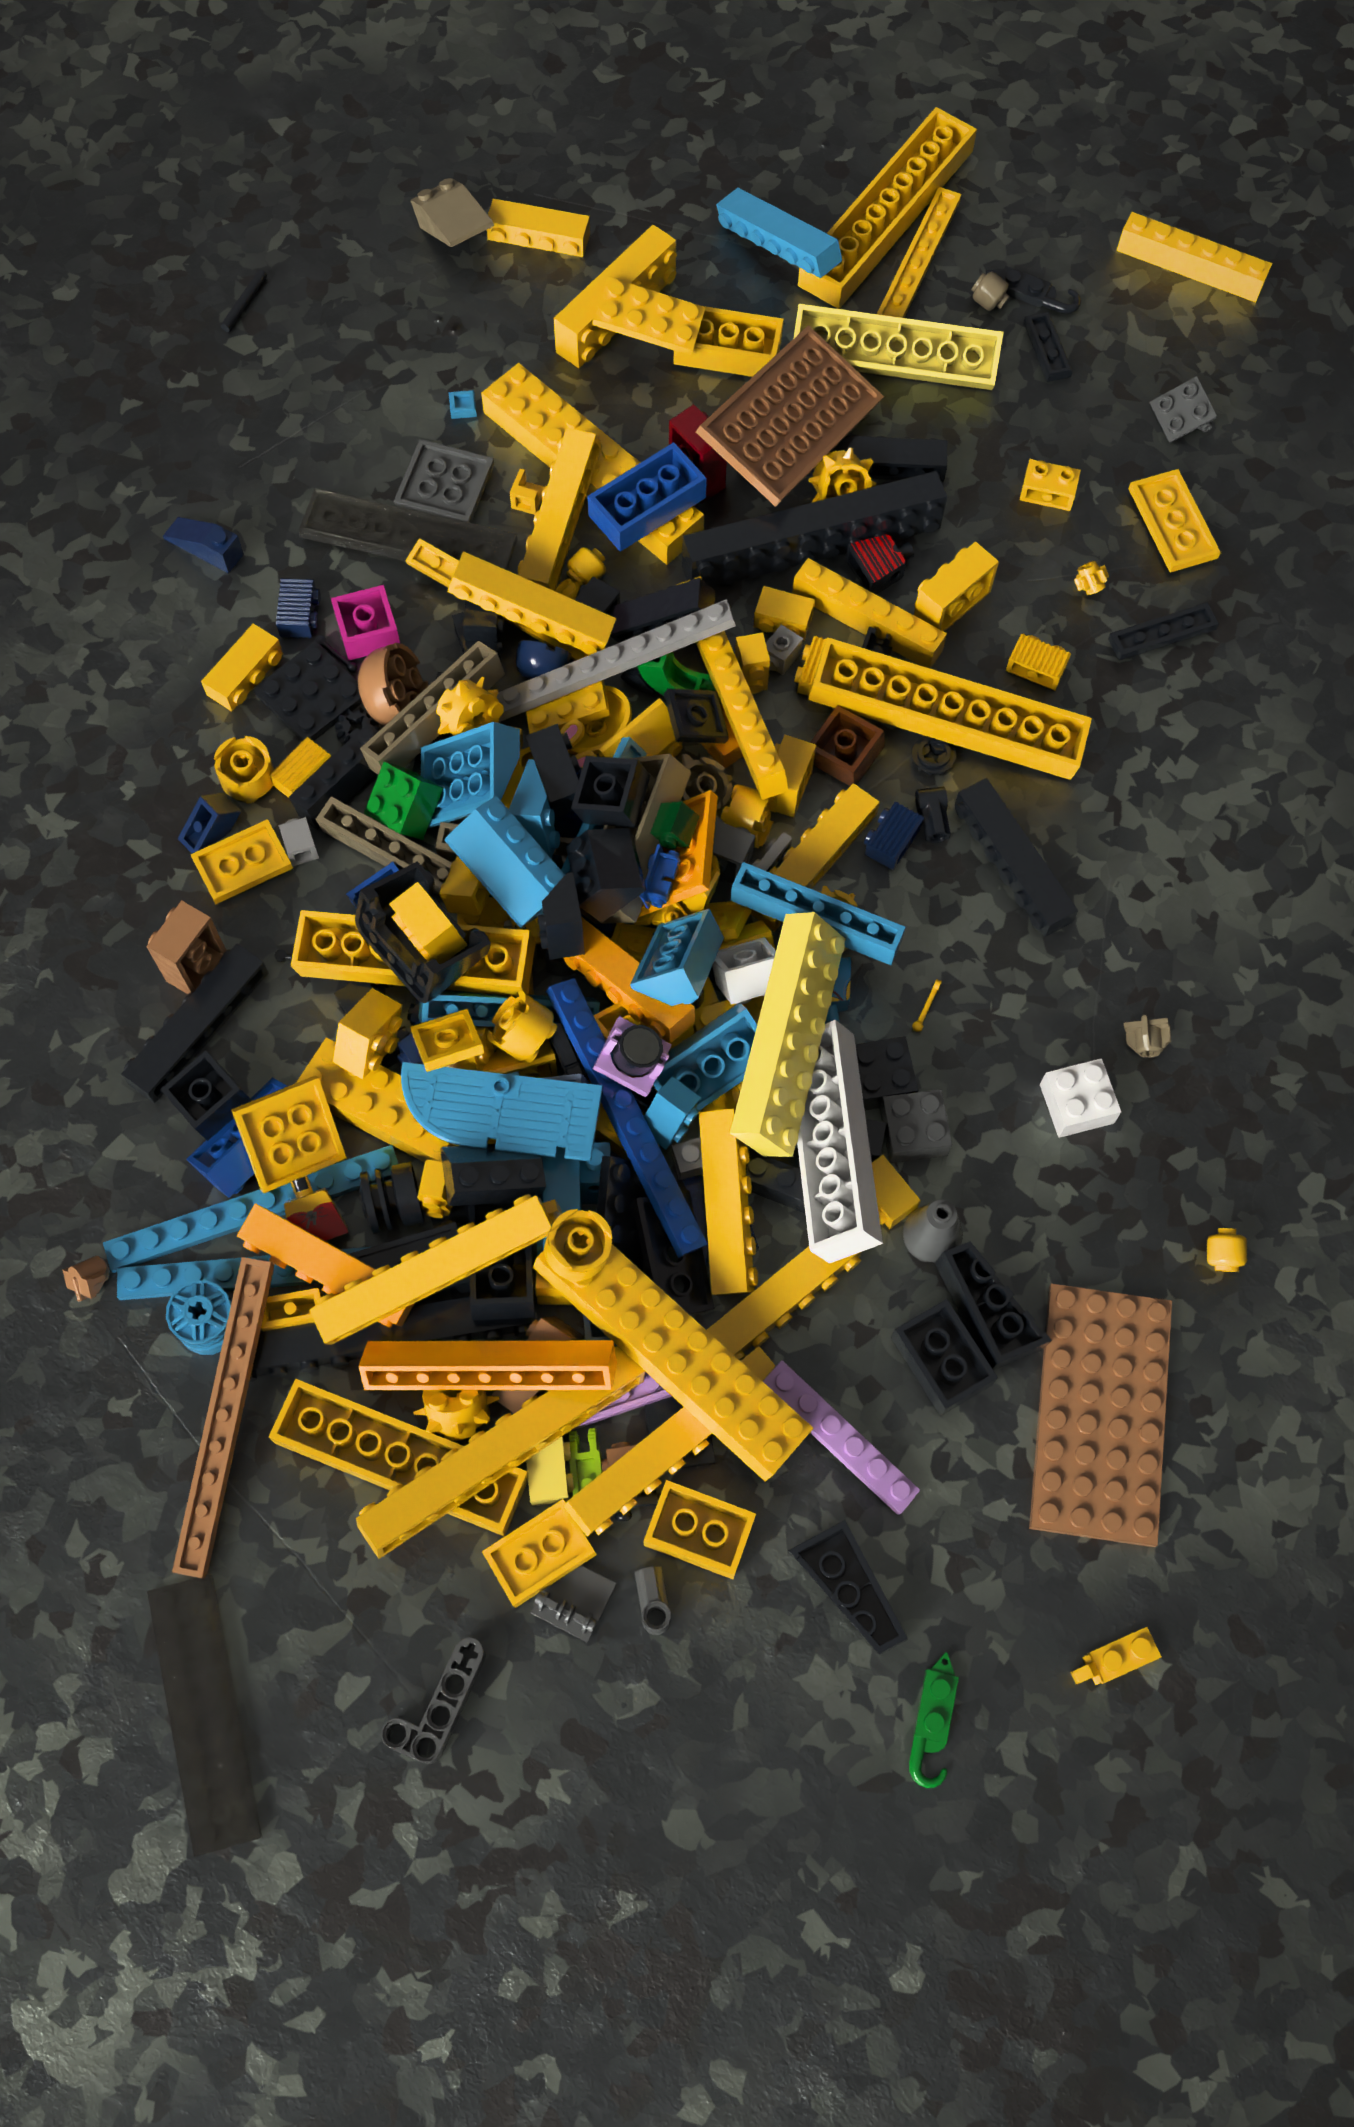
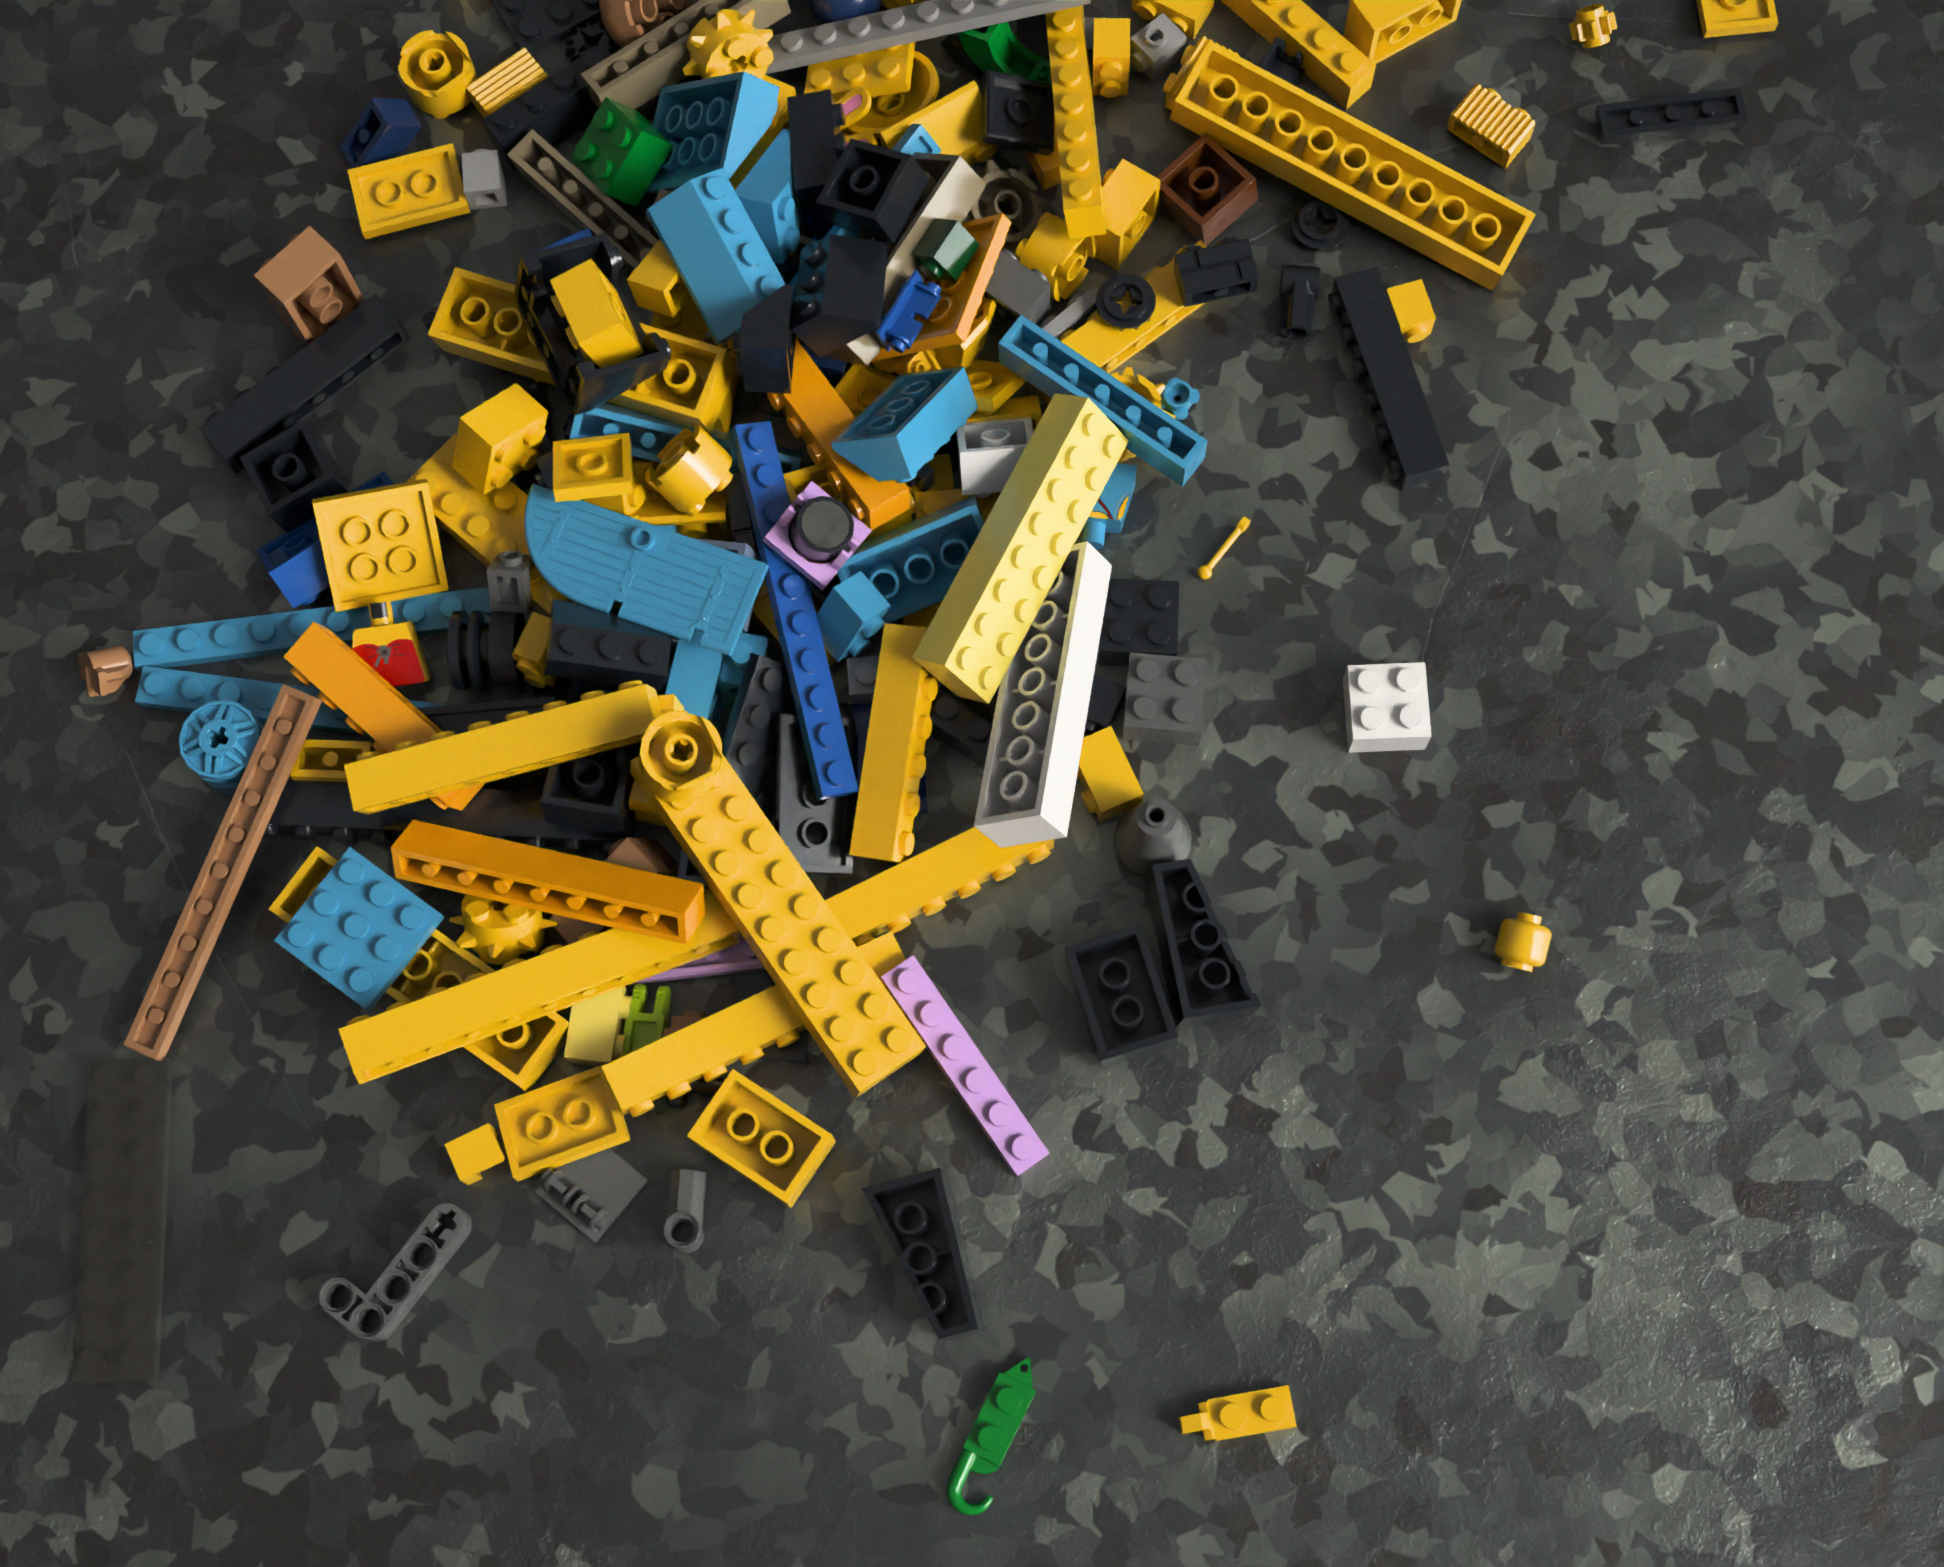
camera: 20 degrees right, 5 degrees up
dark blue brick [864,802,924,871] -> none
medium nougat plate [1029,1284,1172,1547] -> none
dark tan piece [1124,1015,1171,1057] -> none
none -> dark azure plate [274,847,445,1013]
none -> yellow panel [444,1123,505,1185]
none -> dark grey bracket [486,550,535,614]
none -> black gear [1096,273,1156,331]
none -> dark azure plate [1160,378,1200,420]
none -> black brick [1173,237,1259,307]
none -> yellow brick [1386,279,1436,343]

